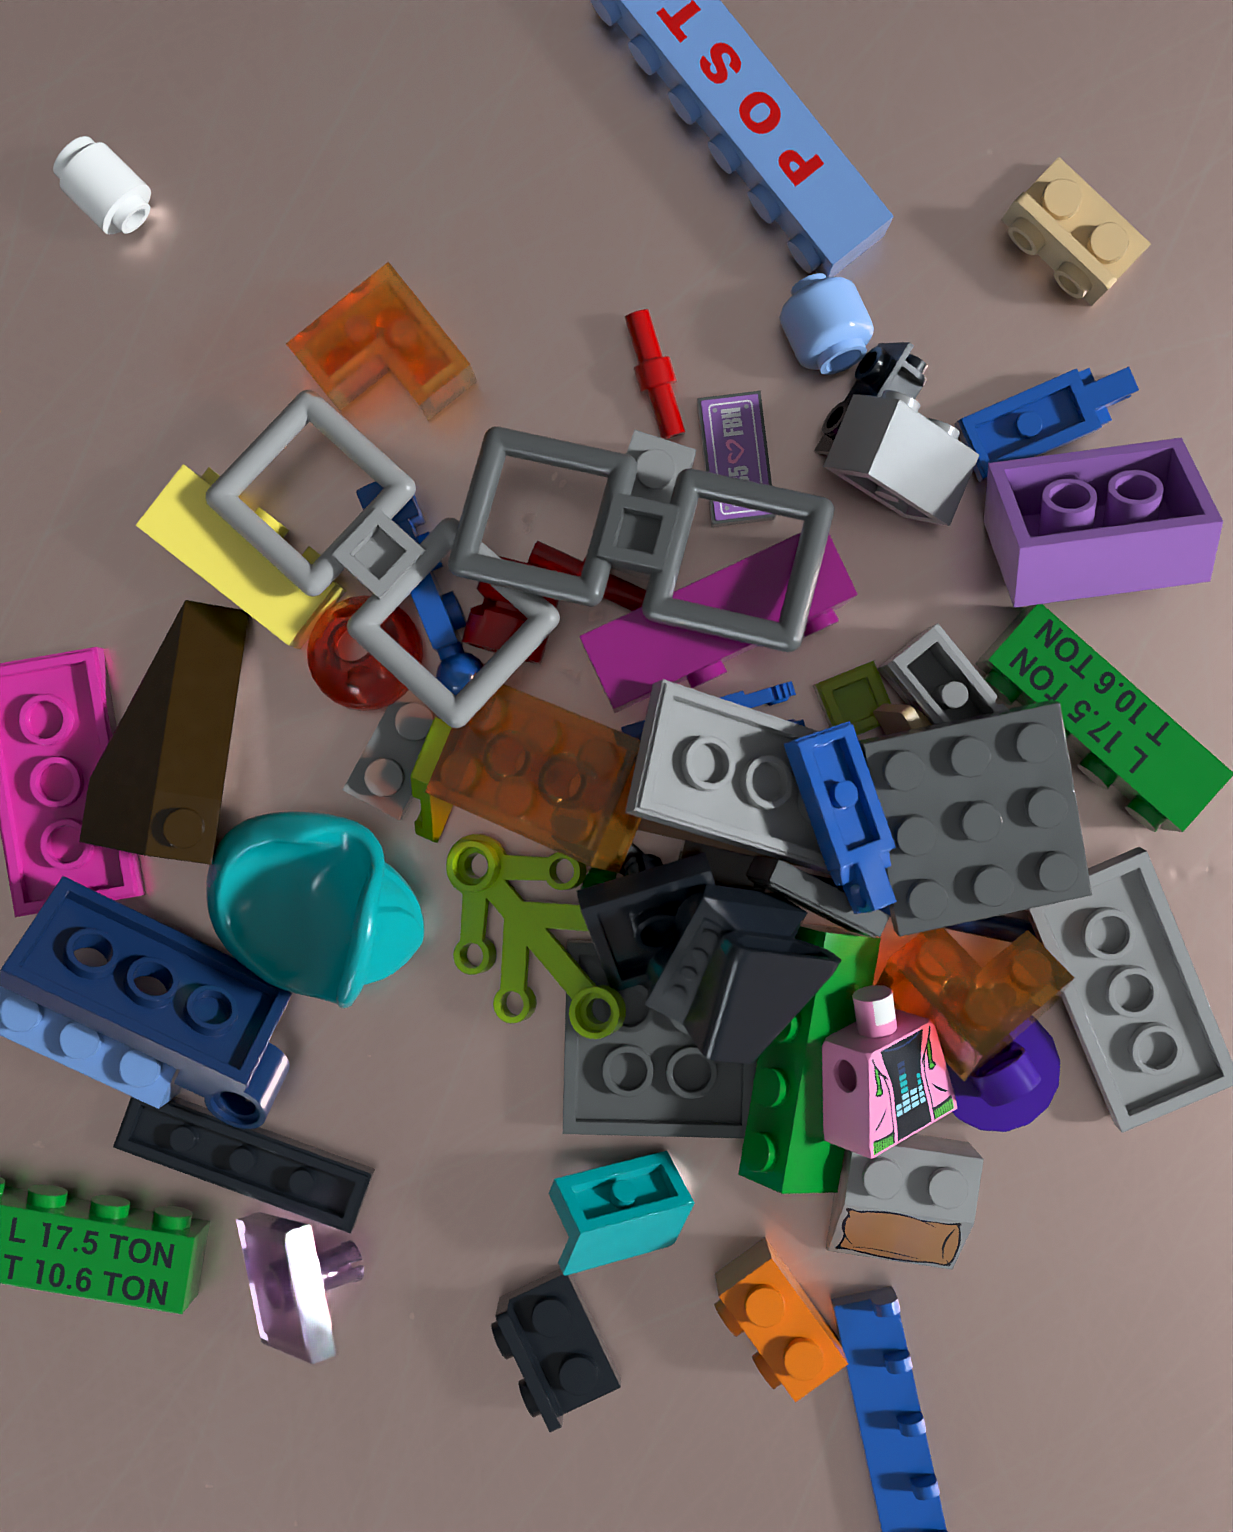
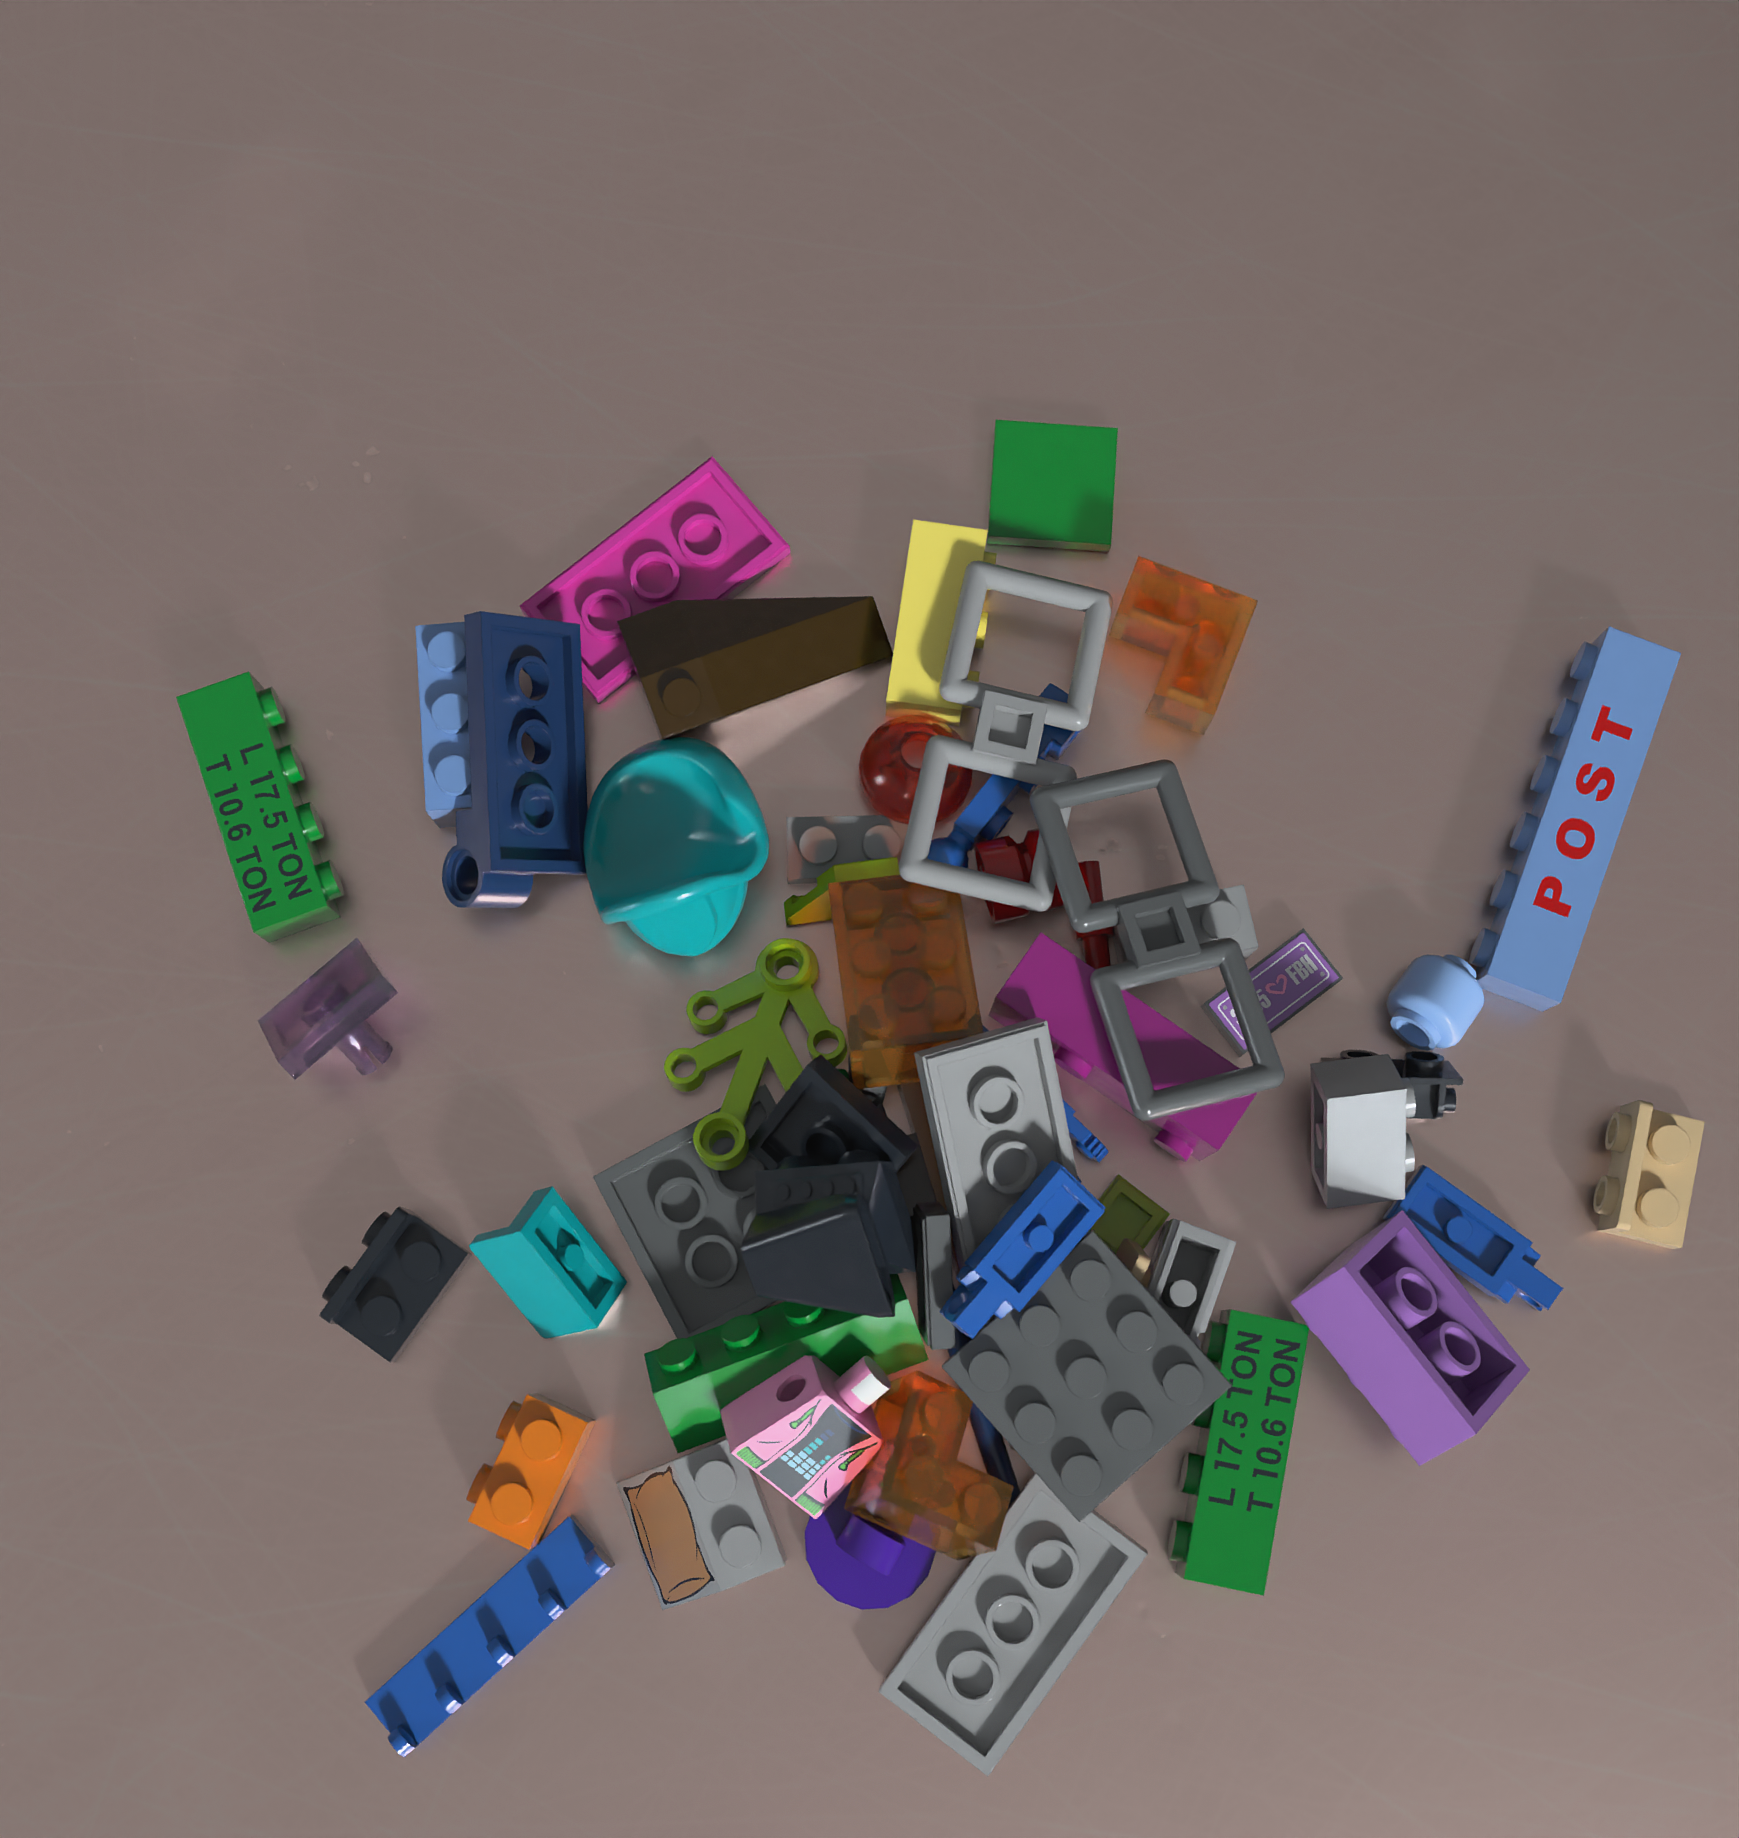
camera: 55 degrees right, 10 degrees down
white brick [53,136,151,235] -> none
black tile [113,1096,375,1234] -> none
red bar [624,309,685,439] -> none
none -> green tile [987,420,1118,552]

